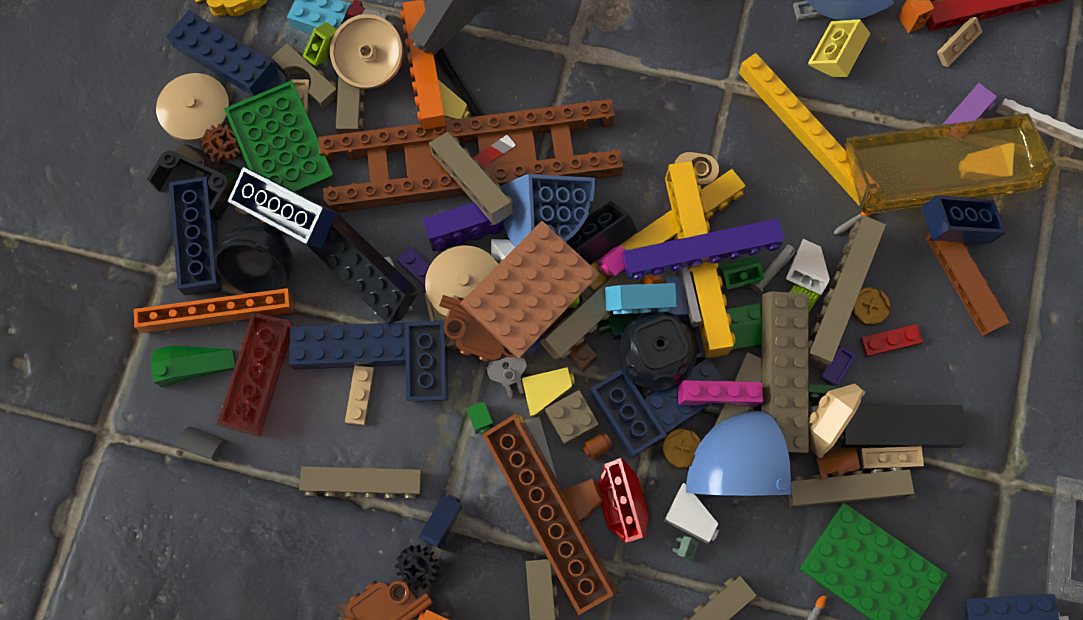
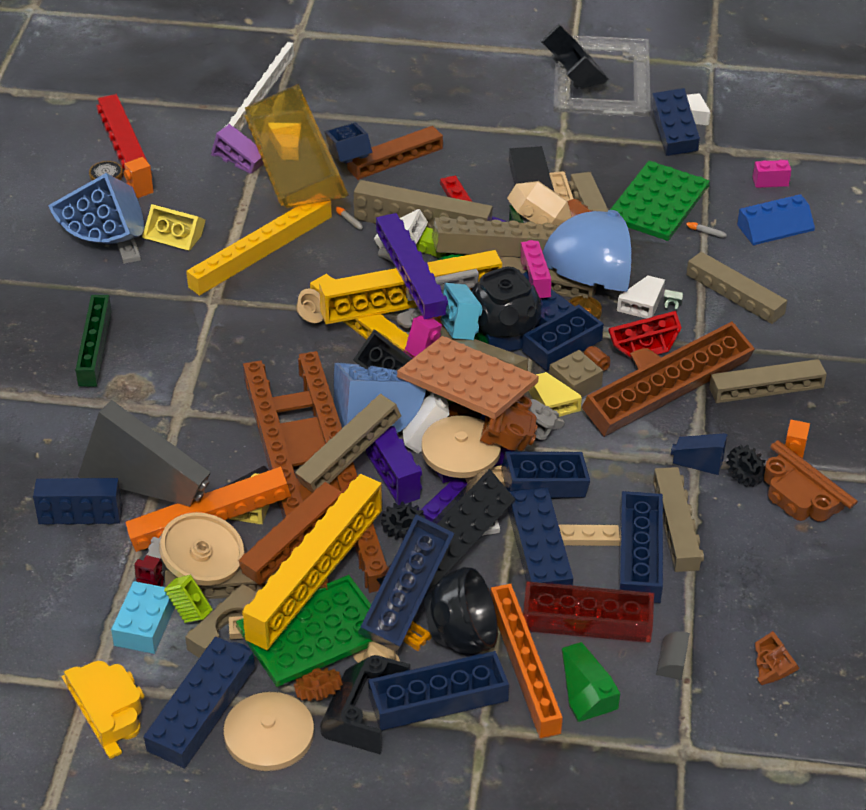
camera: 100 degrees left, 30 degrees down
green brick [466,401,494,434] -> none
sticker [472,135,515,167] -> none
tan plate [937,17,982,67] -> none
none -> dark orange brick [238,482,343,585]
none -> yellow brick [242,474,382,650]
none -> black gear [381,501,425,540]
none -> dark blue brick [618,491,663,603]
none -> dark orange slope [755,631,800,685]

